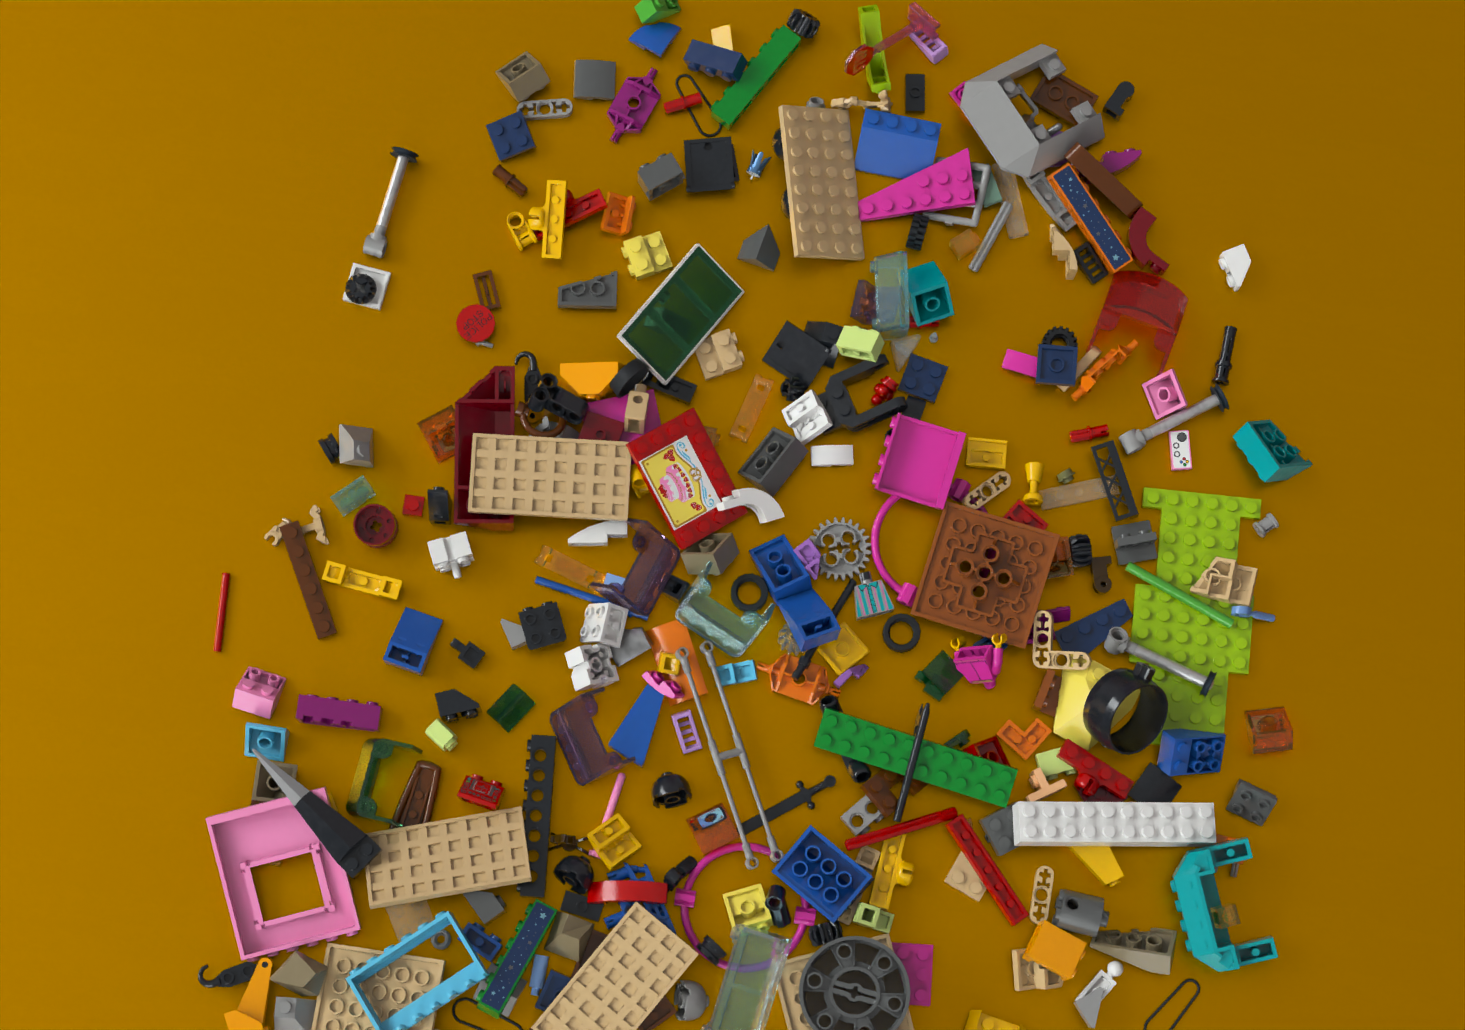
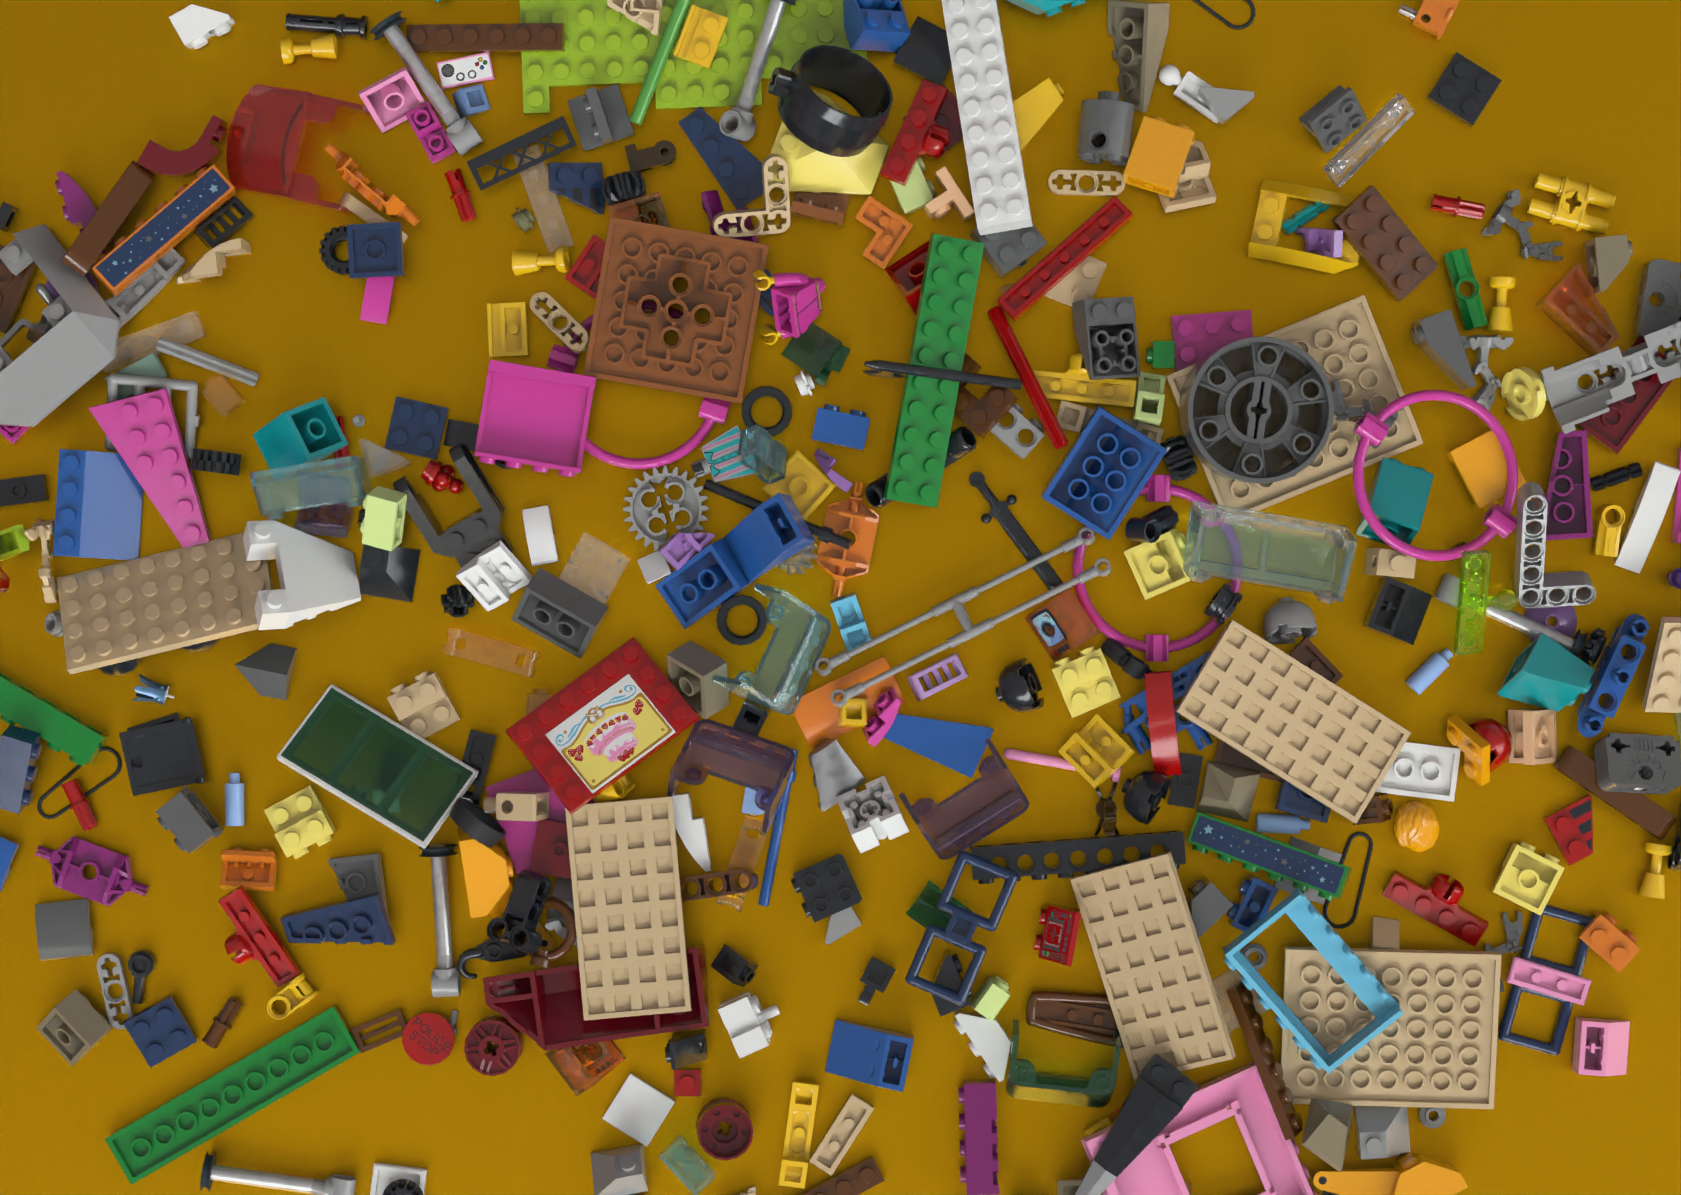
camera: 90 degrees left, 10 degrees up
yellow plate [528,180,568,260] -> none
white bracket [580,602,629,648] -> none
white arch [716,488,785,524] -> none
black container [762,320,832,391] -> none
clear green plate [943,729,971,748] -> none
none -> green plate [105,1005,361,1185]
none -> black plate [128,950,155,1004]
none -> light blue cylinder [225,773,245,826]
none -> white wedge [243,520,361,630]
none -> yellow piece [280,33,338,64]
none -> dark blue wing [280,892,396,945]
none -> dark pink slope [405,101,457,164]
none -> reddish brown plate [407,23,565,53]
none -> piece [418,844,461,997]
none -> medium blue slope [452,84,491,119]
none -> dark red wheel [464,1014,525,1076]
none -> dark blue wing [548,162,604,215]
none -> clear piece [559,532,632,604]
none -> white tile [602,1073,676,1147]
none -> white slope [637,551,672,584]
none -> yellow plate [673,4,729,70]
none -> reddish brown beam [680,869,758,902]
none -> black bracket [711,944,758,987]
none -> clear light blue brick [738,425,788,484]
none -> white plate [794,370,815,396]
none -> tan plate [809,1093,874,1176]
none -> blue brick [811,404,870,451]
none -> dark blue bar [905,851,1018,1006]
none -> white slope [953,1010,1011,1082]
none -> light yellow plate [1051,646,1121,718]
none -> dark grey slope [1072,296,1140,380]
none -> green plate [1146,341,1175,369]
none -> reddish brown plate [1226,981,1303,1140]

